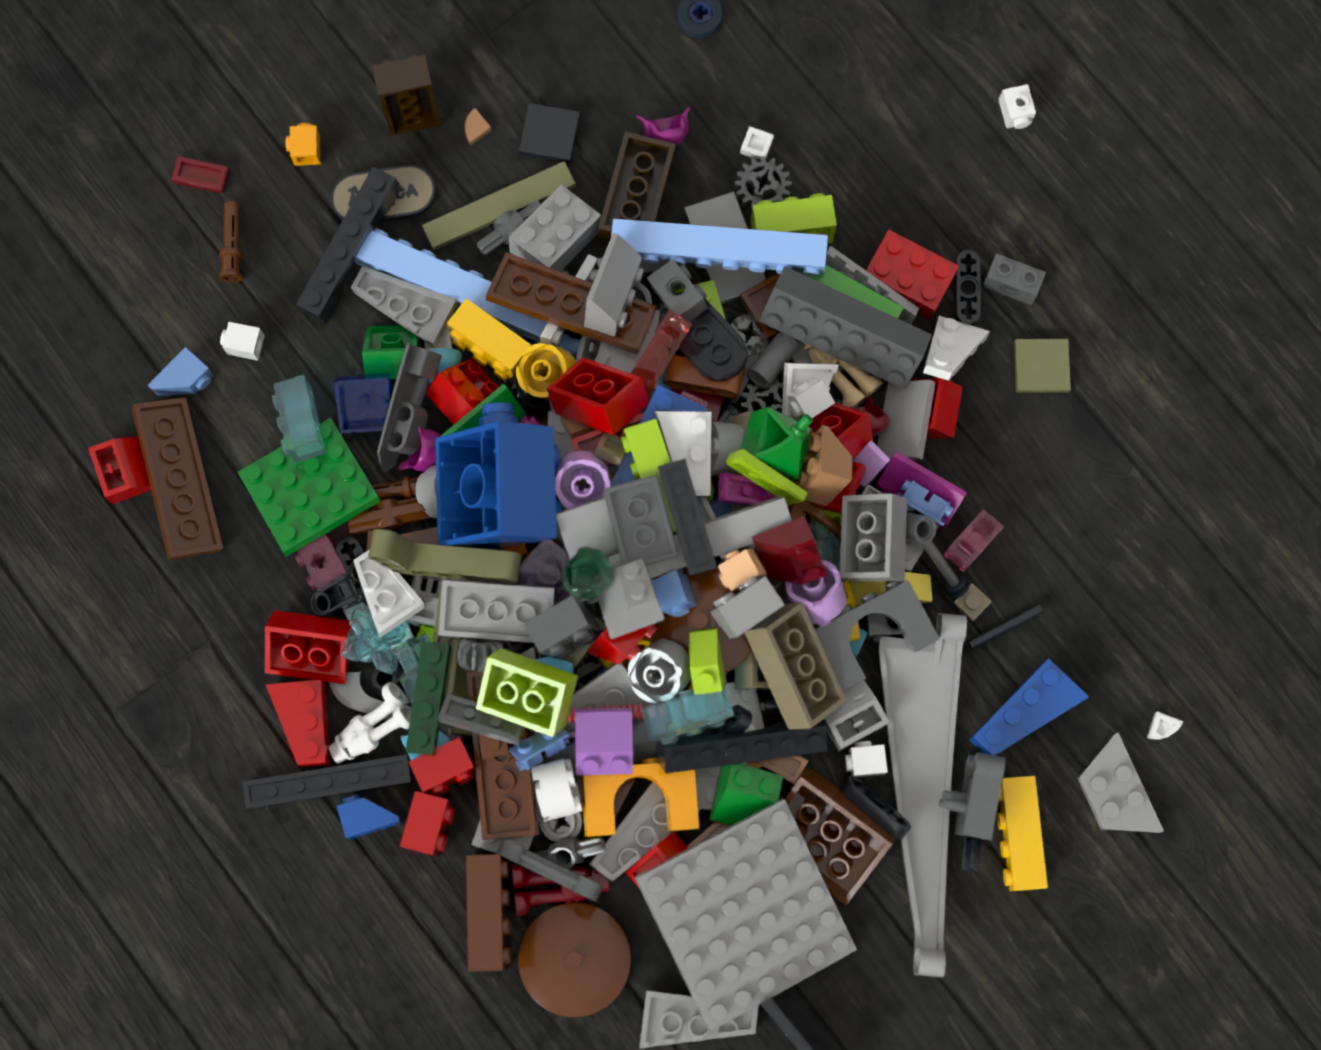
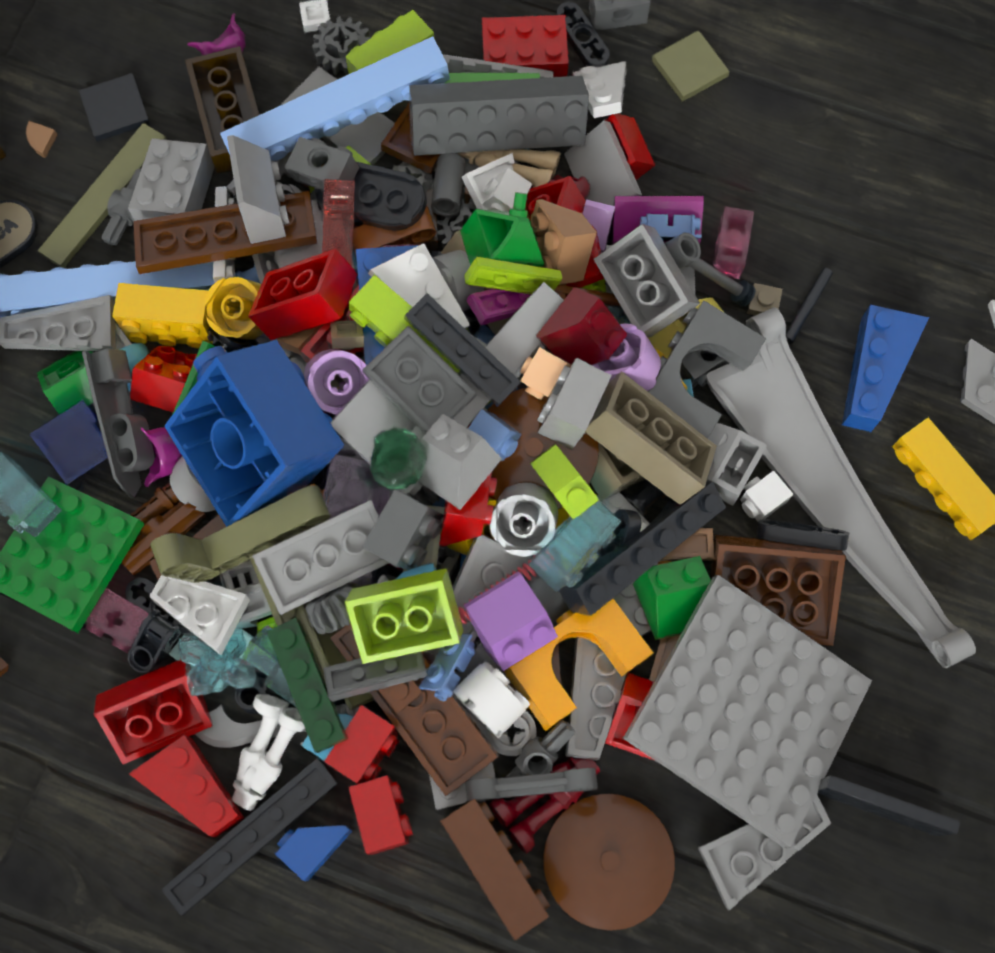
camera: 30 degrees left, 5 degrees down
dark grey piece [939,752,1005,874] -> none

